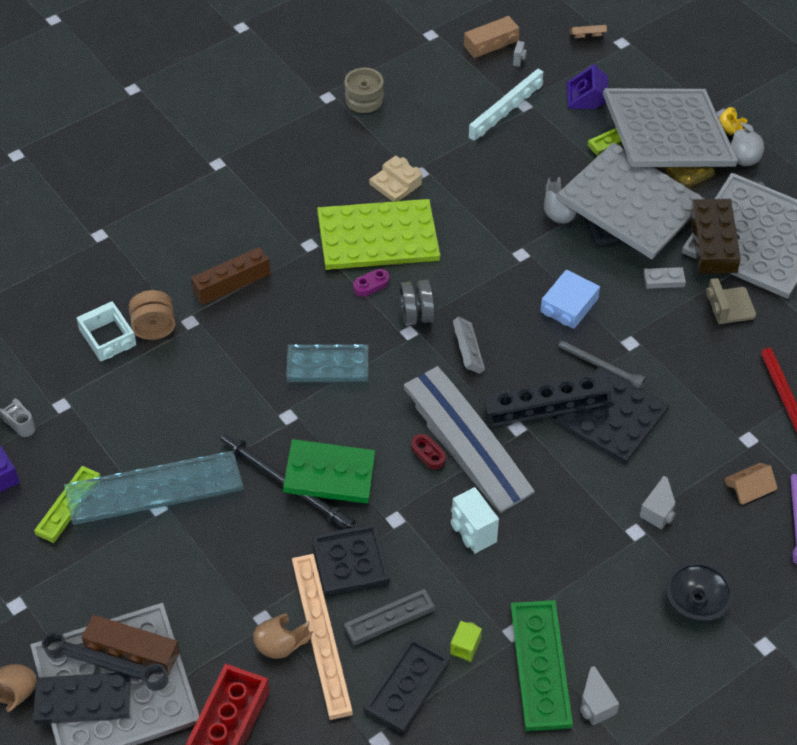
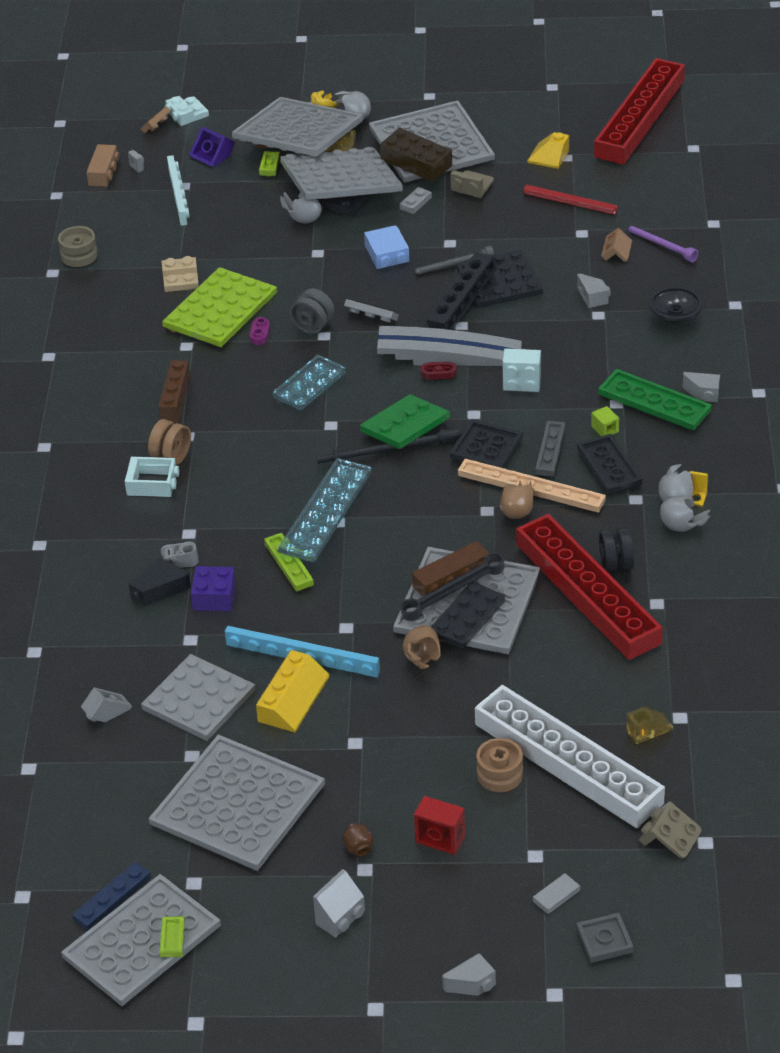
camera: 50 degrees left, 10 degrees down
none -> light aqua plate [164,96,209,126]

